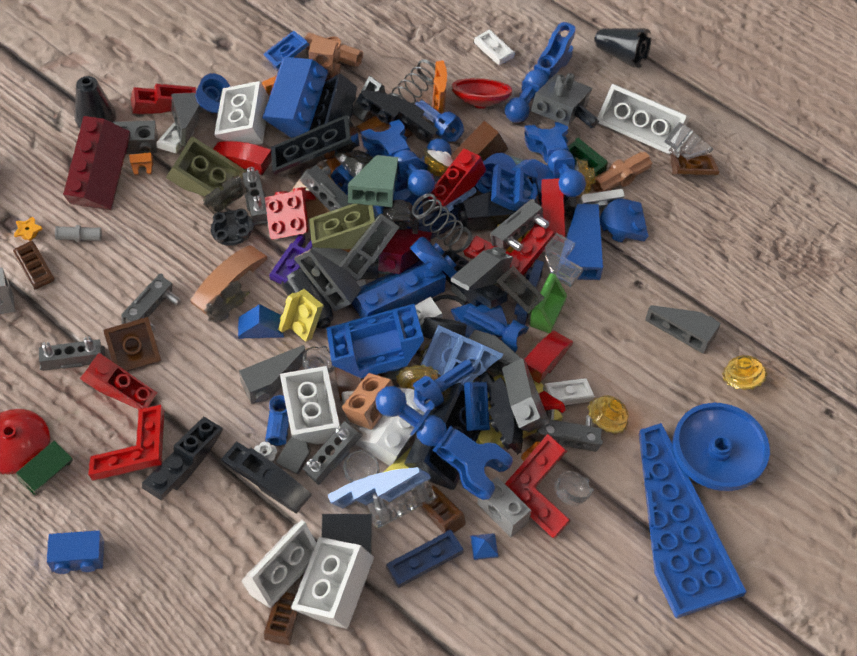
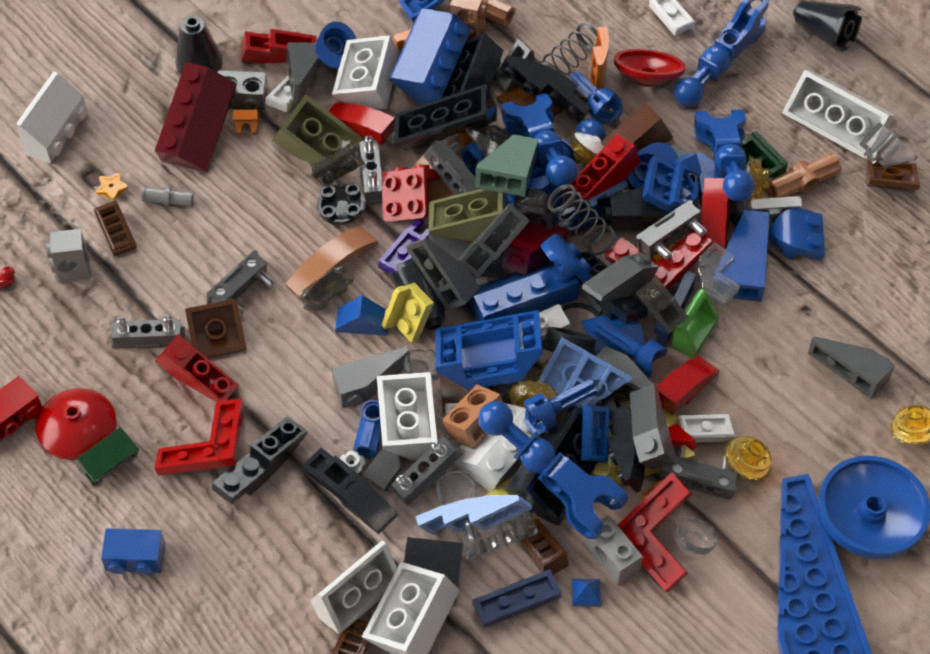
camera: 10 degrees right, 0 degrees up
dark grey piece [531,73,599,128] -> none

